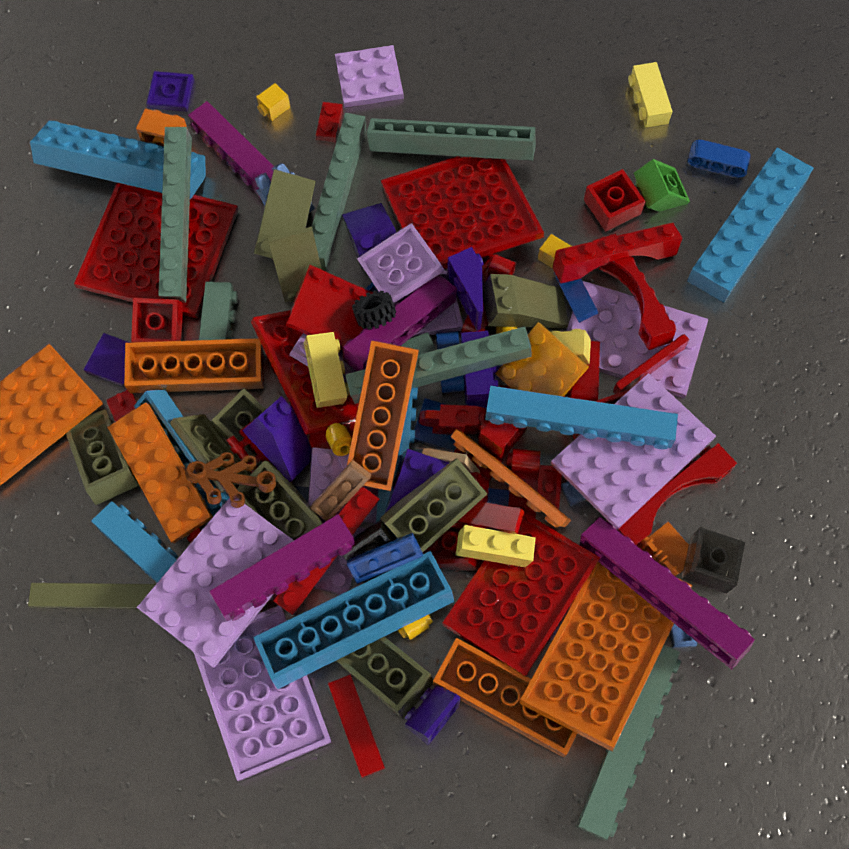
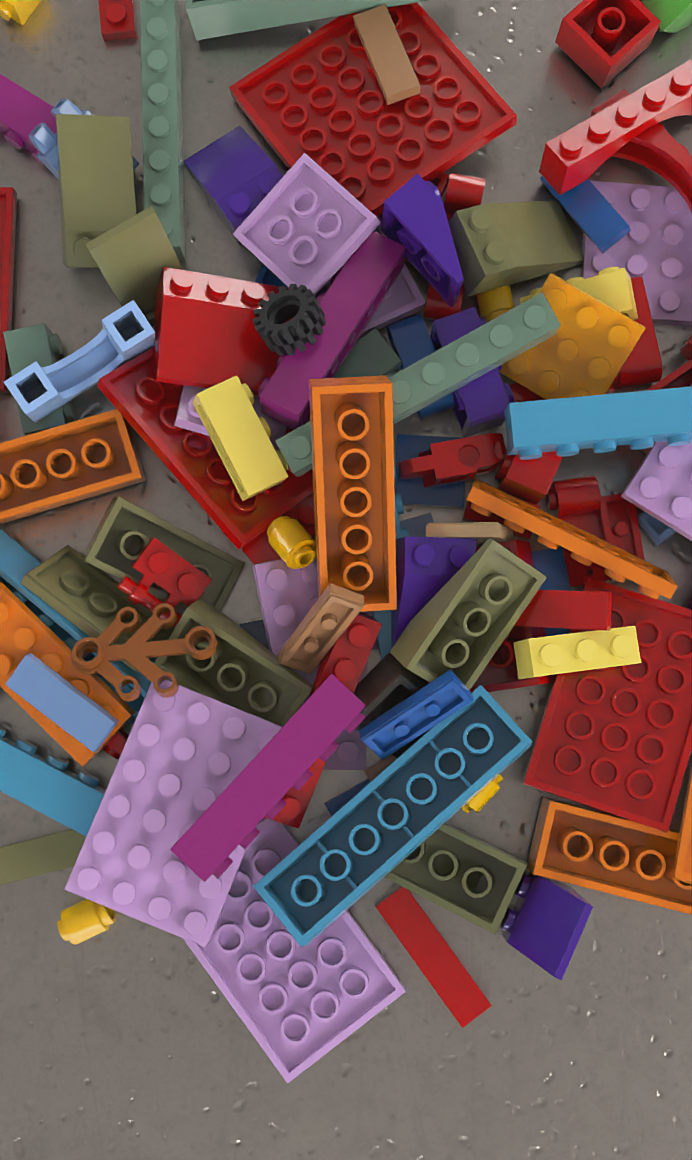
camera: 15 degrees left, 15 degrees up
dark purple slope [243,396,312,482] -> none
yellow brick [538,234,572,268] -> none
none -> light blue arch [4,300,155,423]
none -> medium blue tile [5,653,119,753]
none -> yellow brick [57,899,116,945]
none -> medium nougat tile [353,4,421,105]

